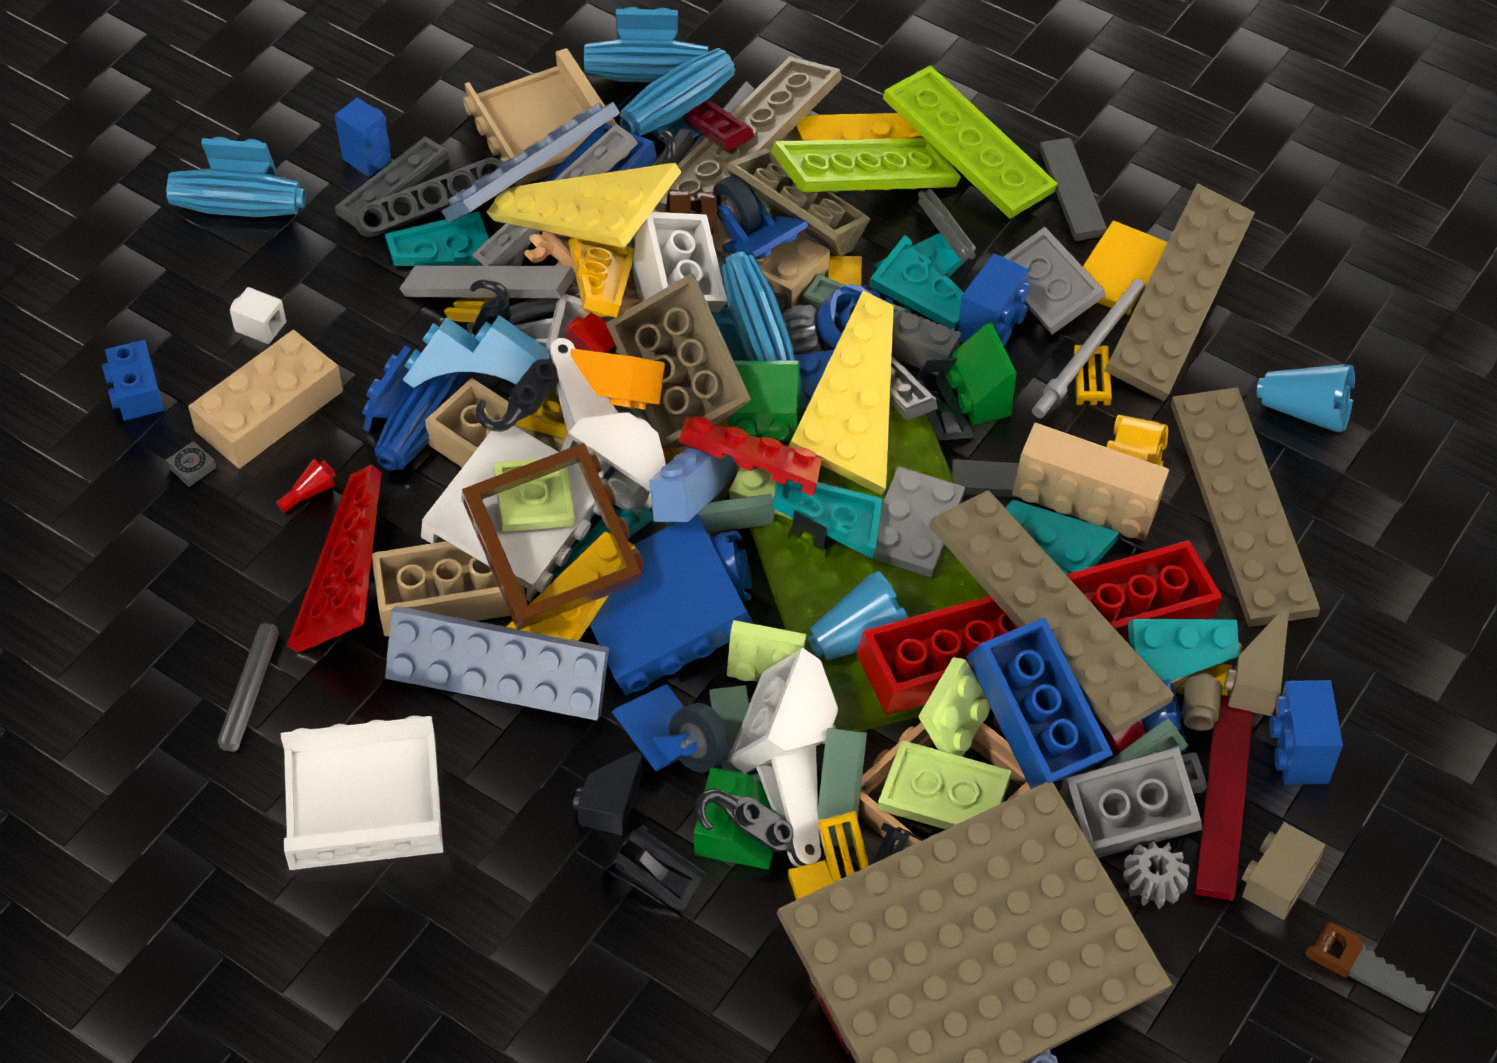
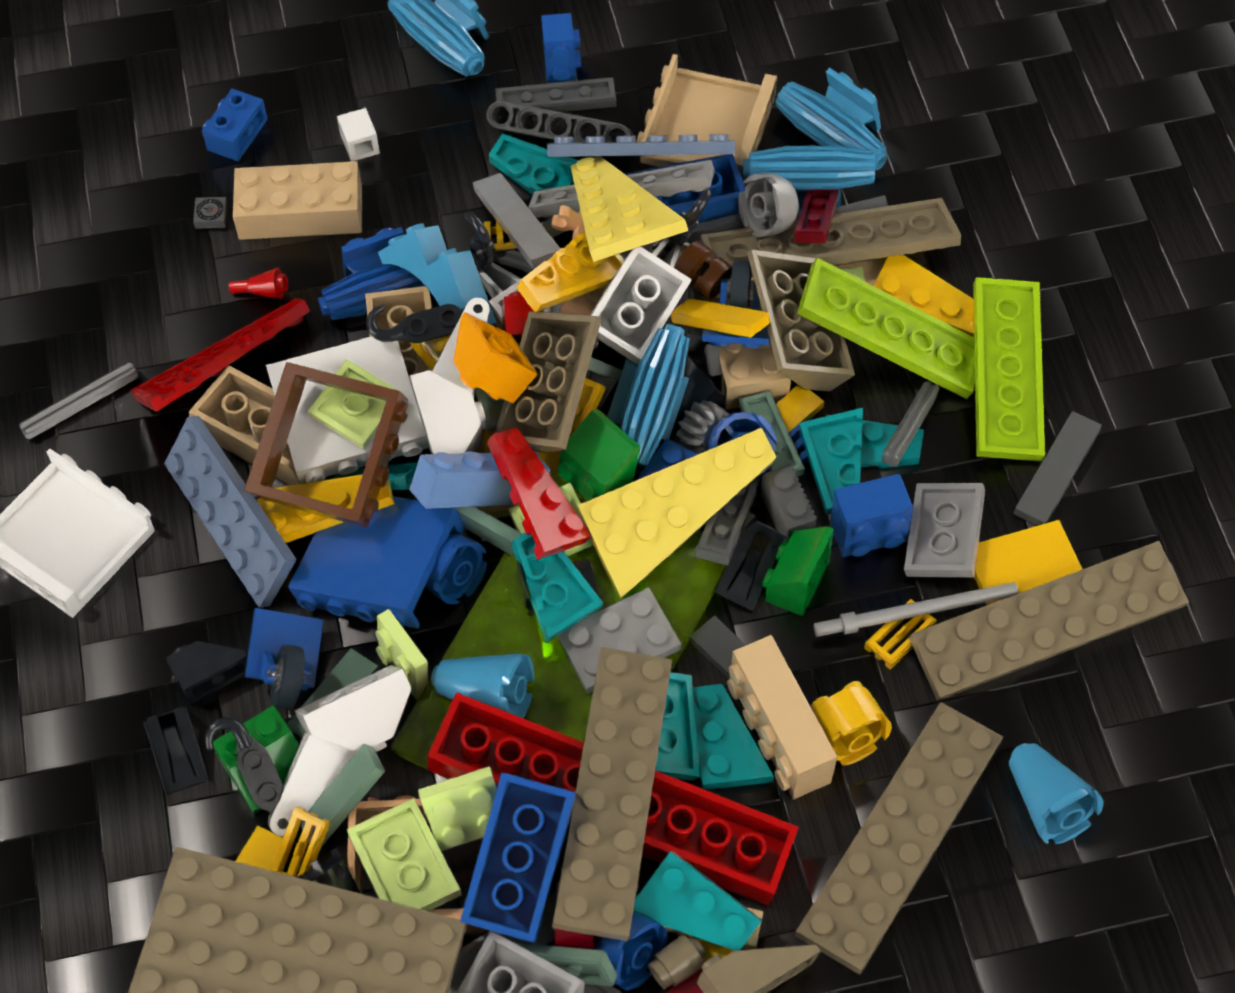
camera: 45 degrees right, 5 degrees up
none -> yellow tile [670,298,770,338]
none -> light grey cylinder [738,173,799,237]

